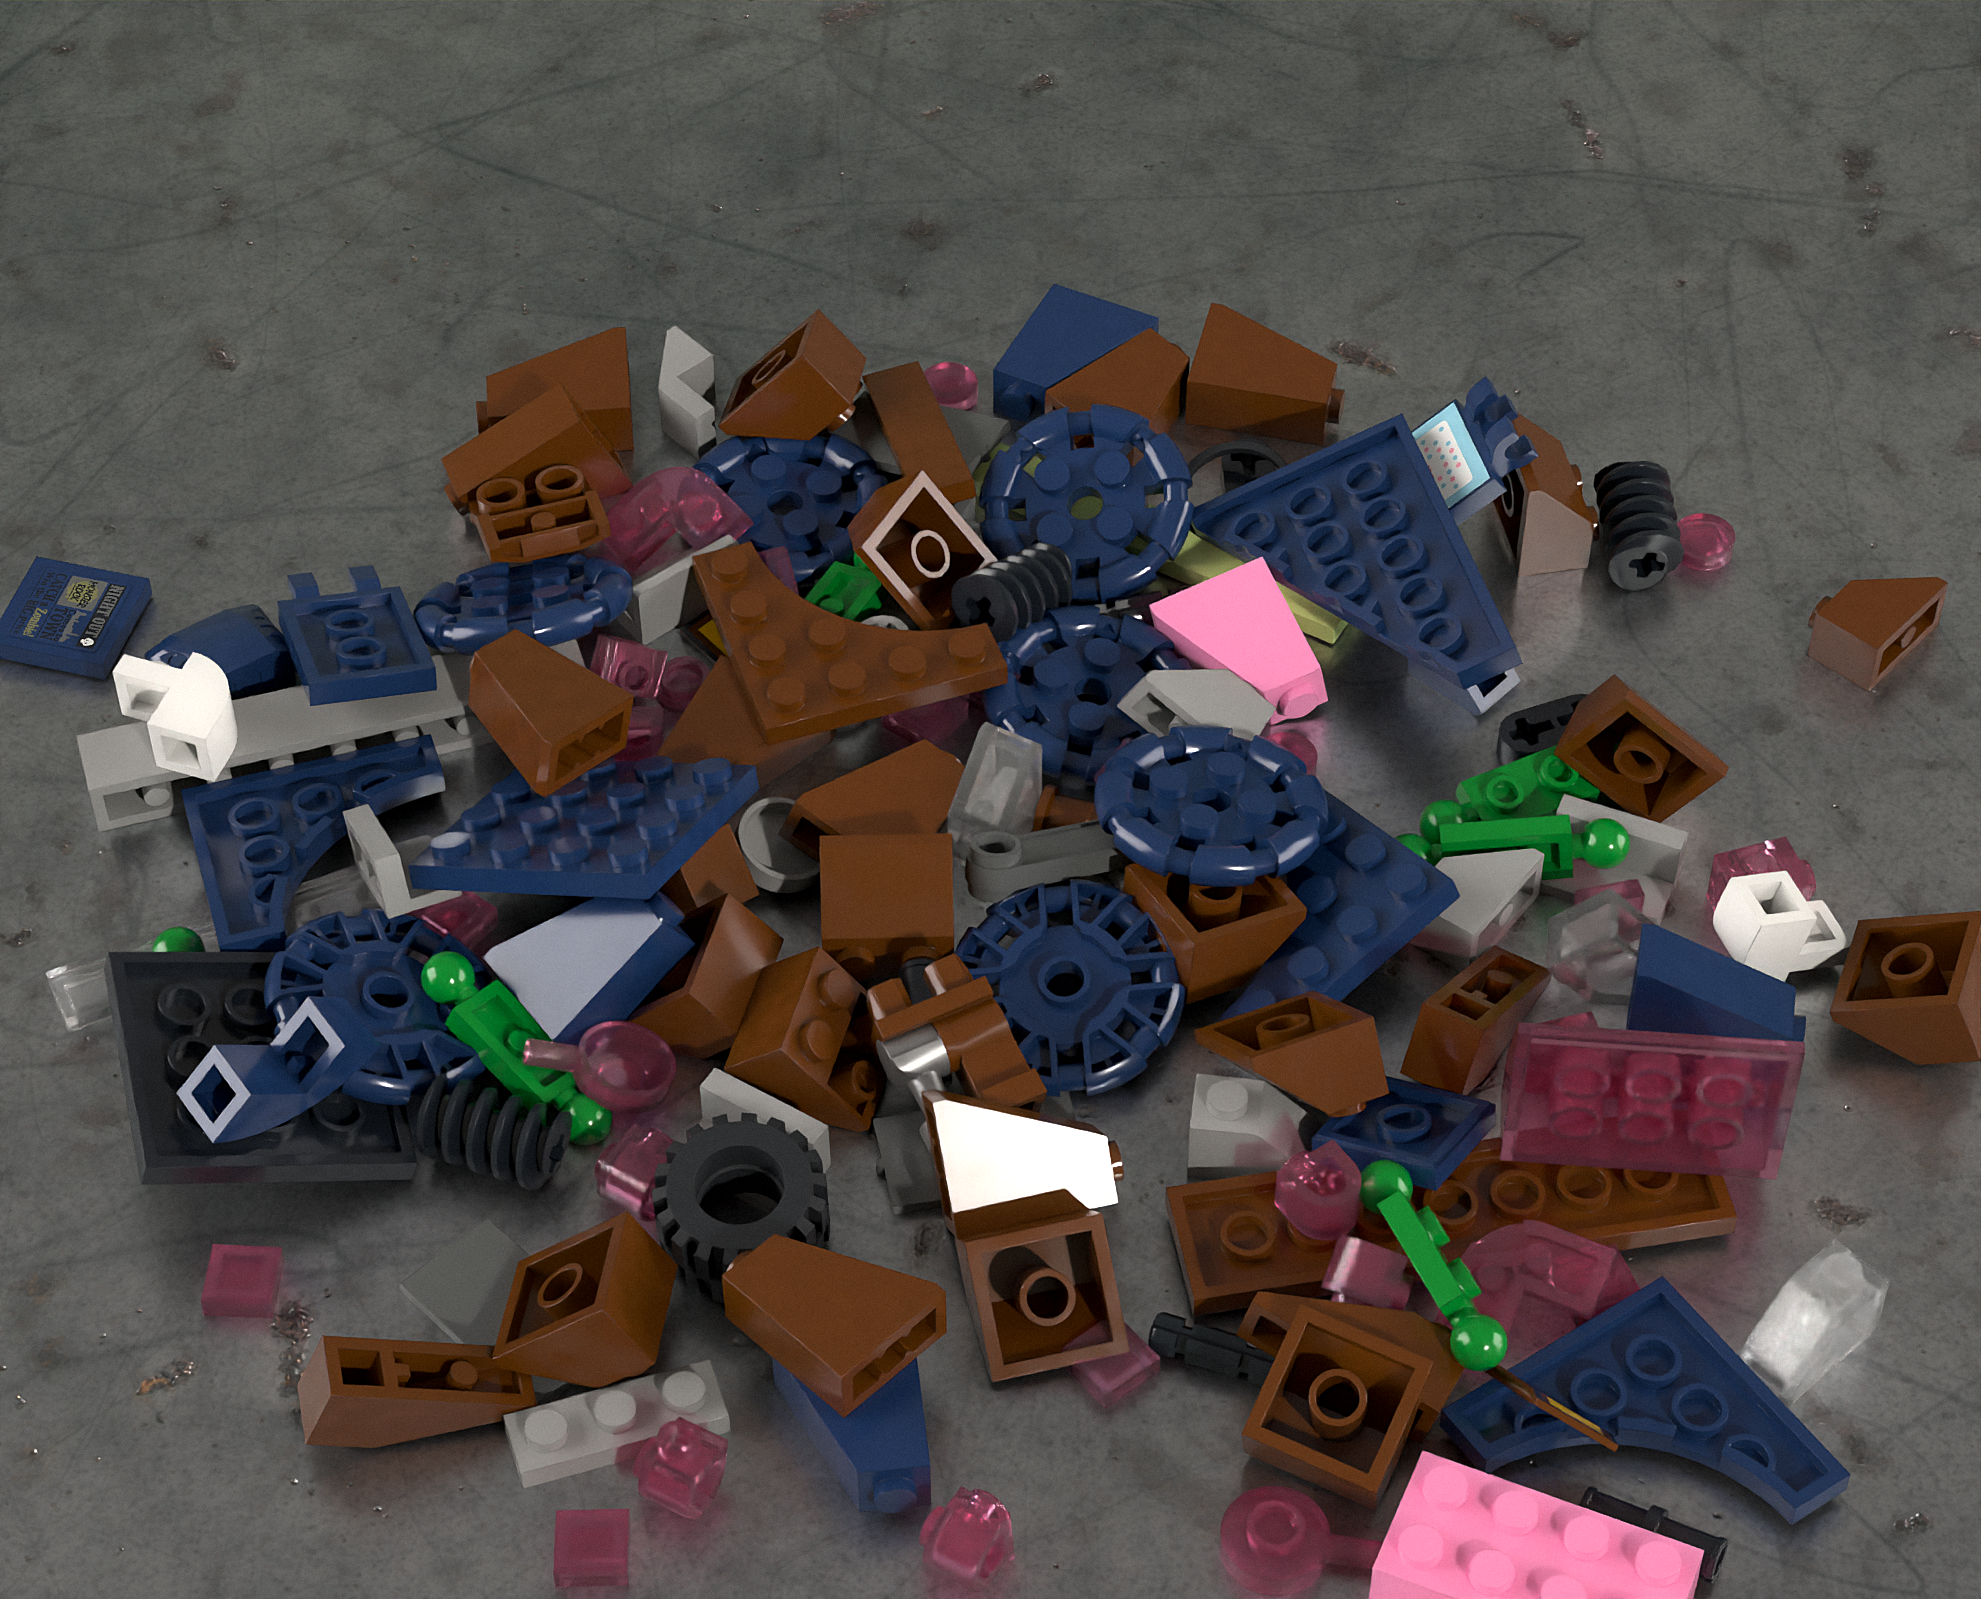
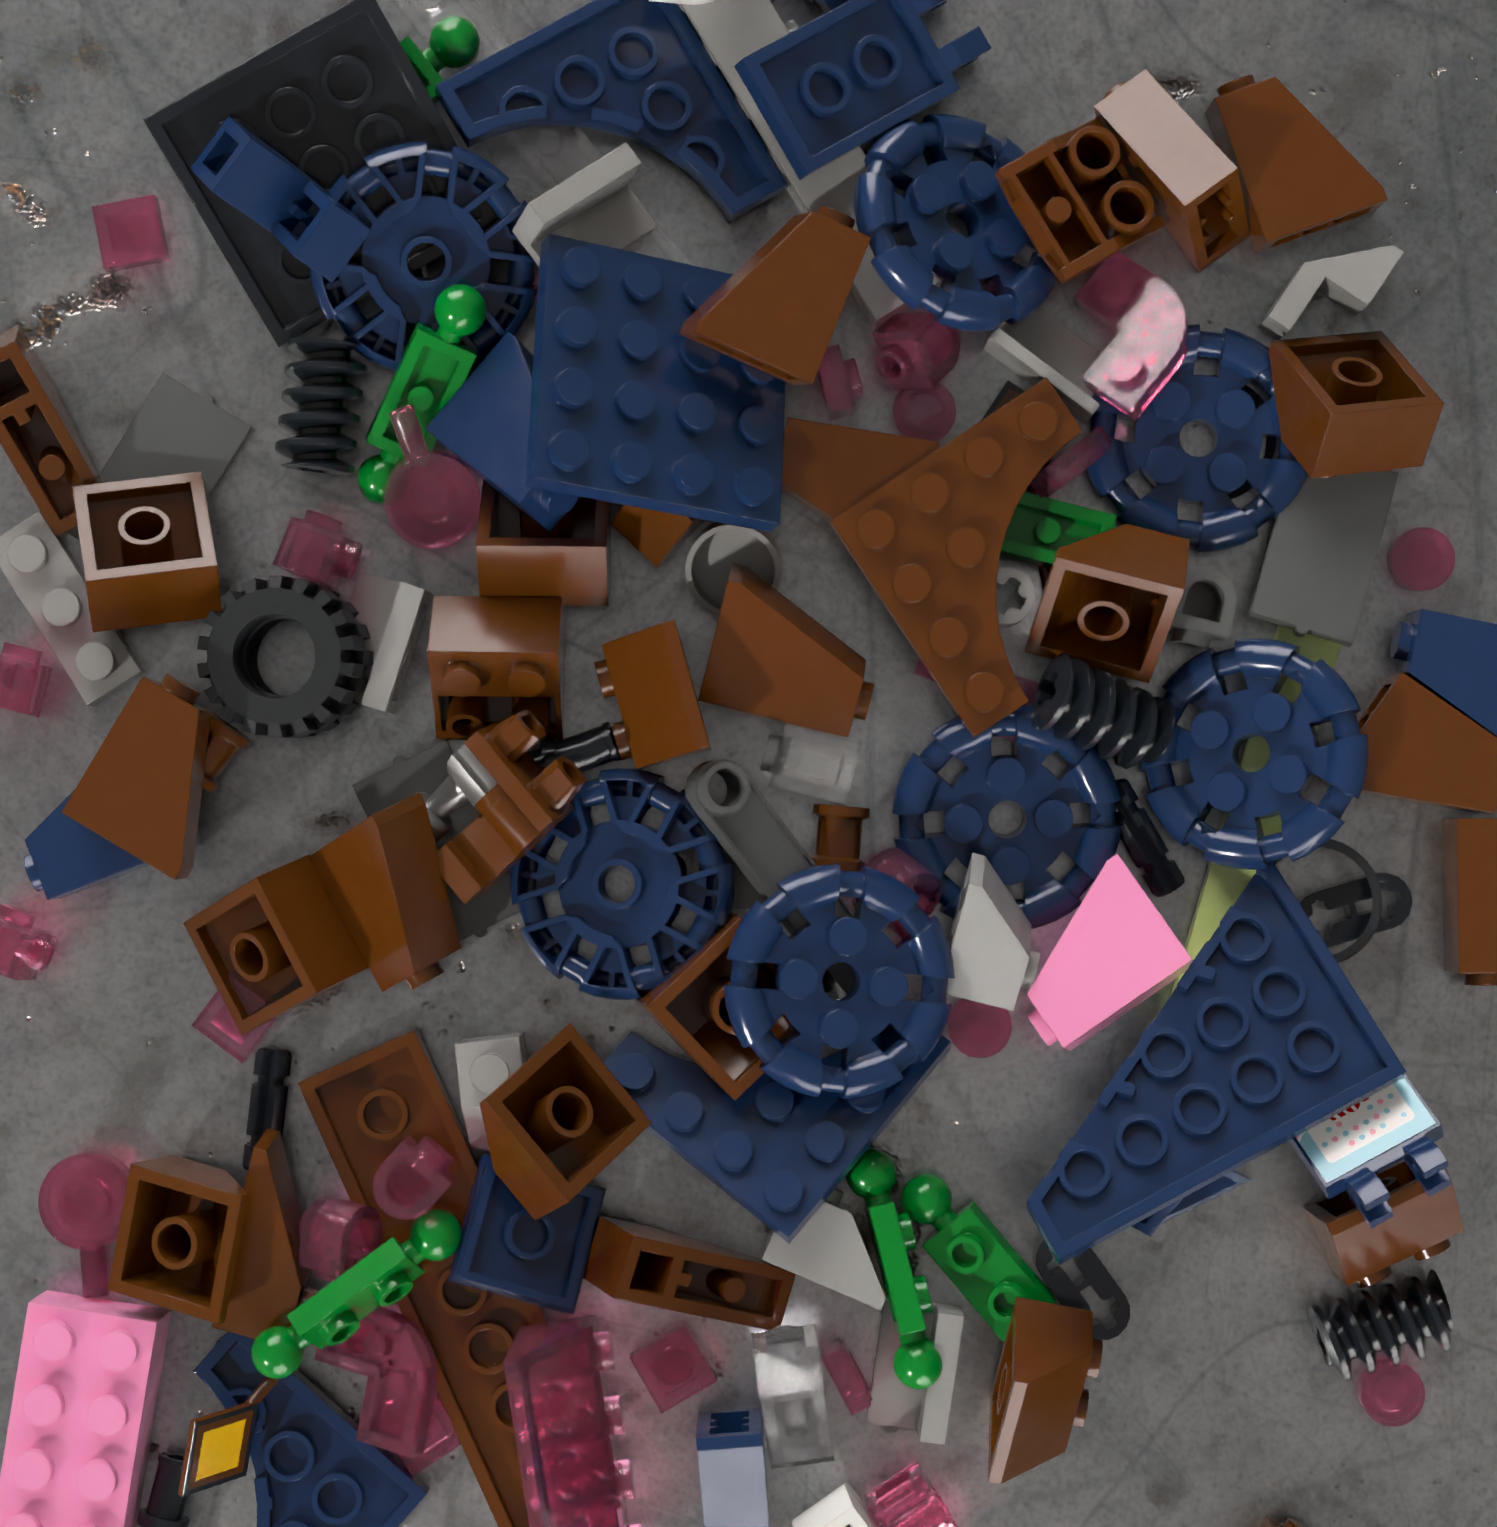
camera: 80 degrees right, 40 degrees up
reddish brown tile [862,361,977,504] -> none

